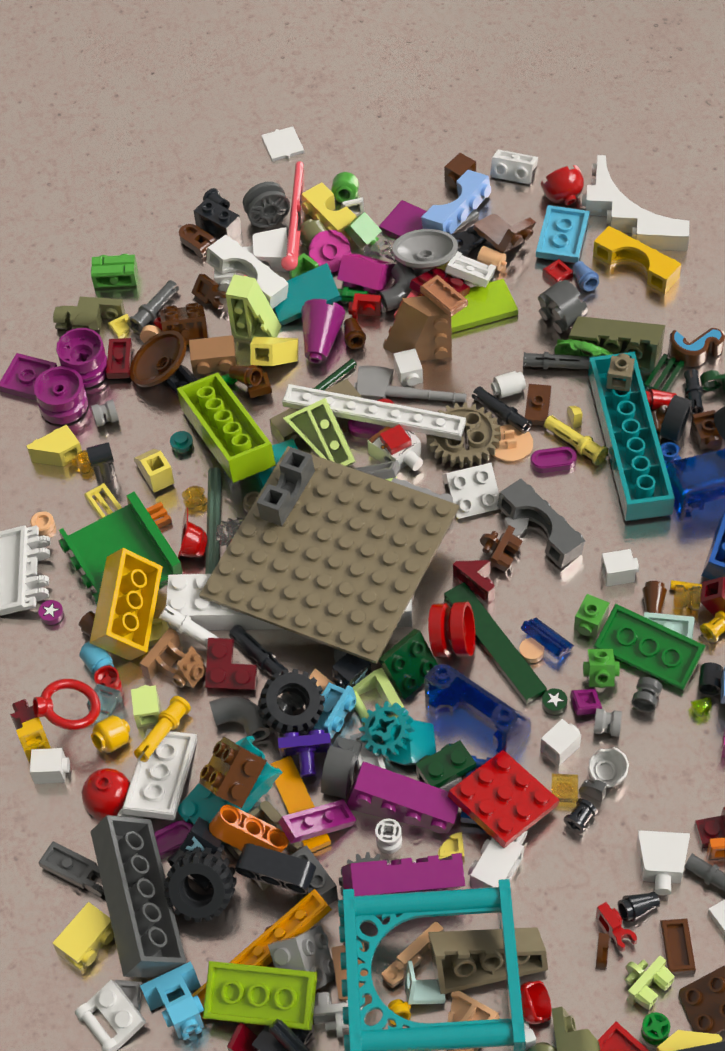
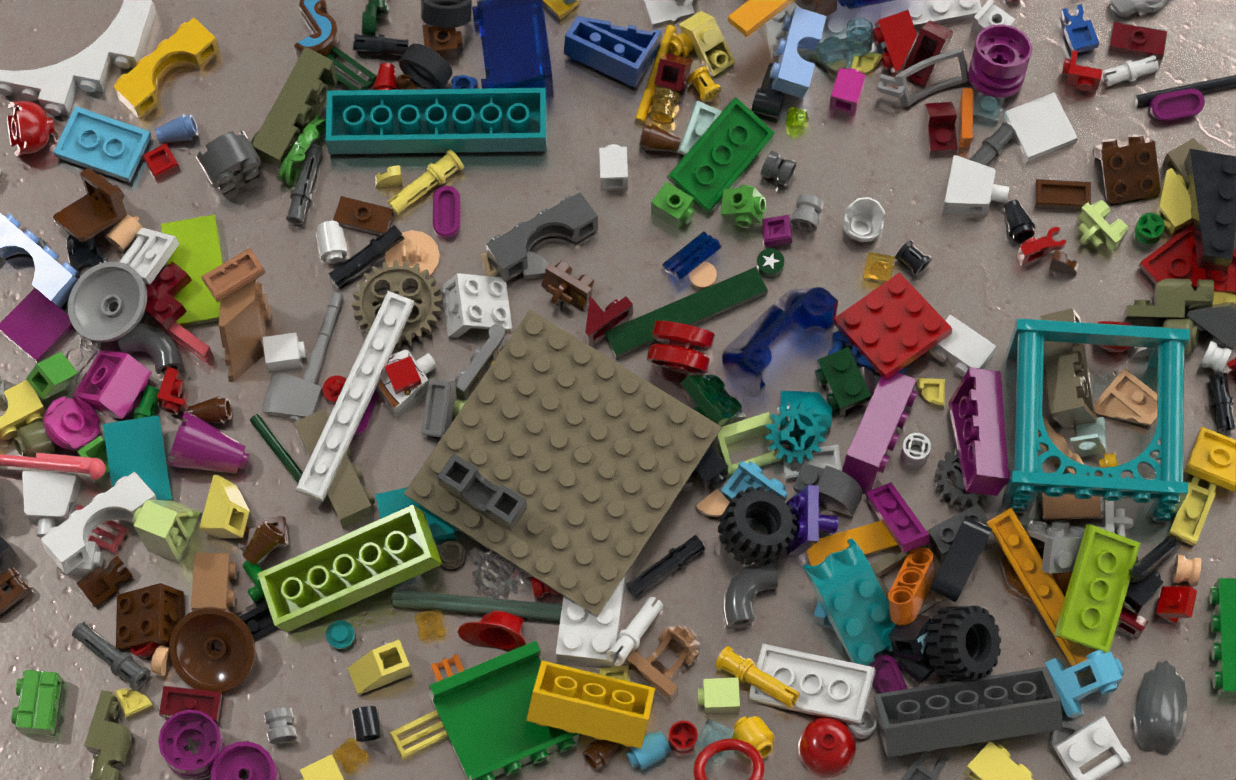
camera: 85 degrees left, 15 degrees up
reddish brown bracket [199,737,267,808] -> none
dark red plate [205,638,257,690] -> none
yellowish green wedge [284,398,356,467] -> none
white brick [540,719,581,766] -> none
dark grey tile [579,780,607,803] -> none
dark tan brick [607,353,635,392] -> none

